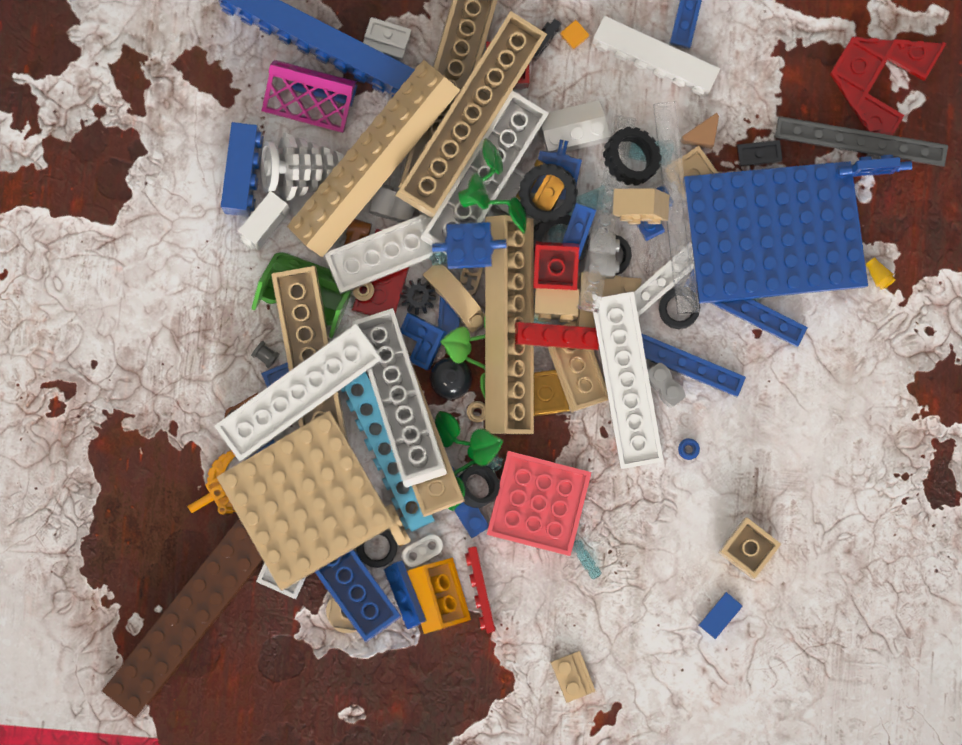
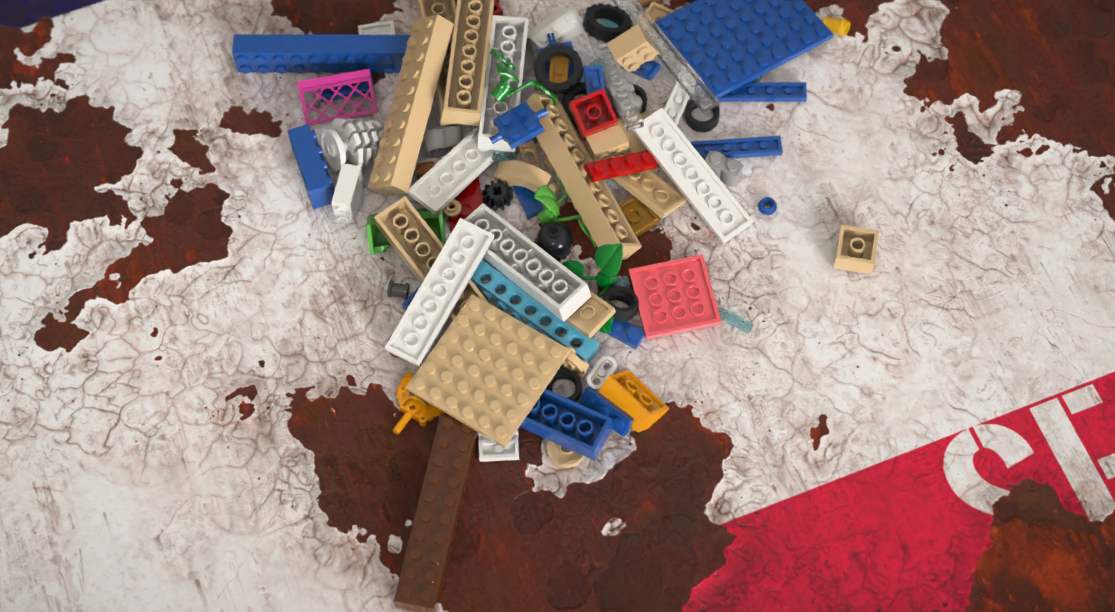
camera: 20 degrees left, 20 degrees down
blue plate [400,313,447,370] -> none
red plate [465,546,495,633] -> none
tan plate [467,401,485,423] -> none
tan plate [550,651,596,703] -> none
blue tile [698,592,743,639] -> none

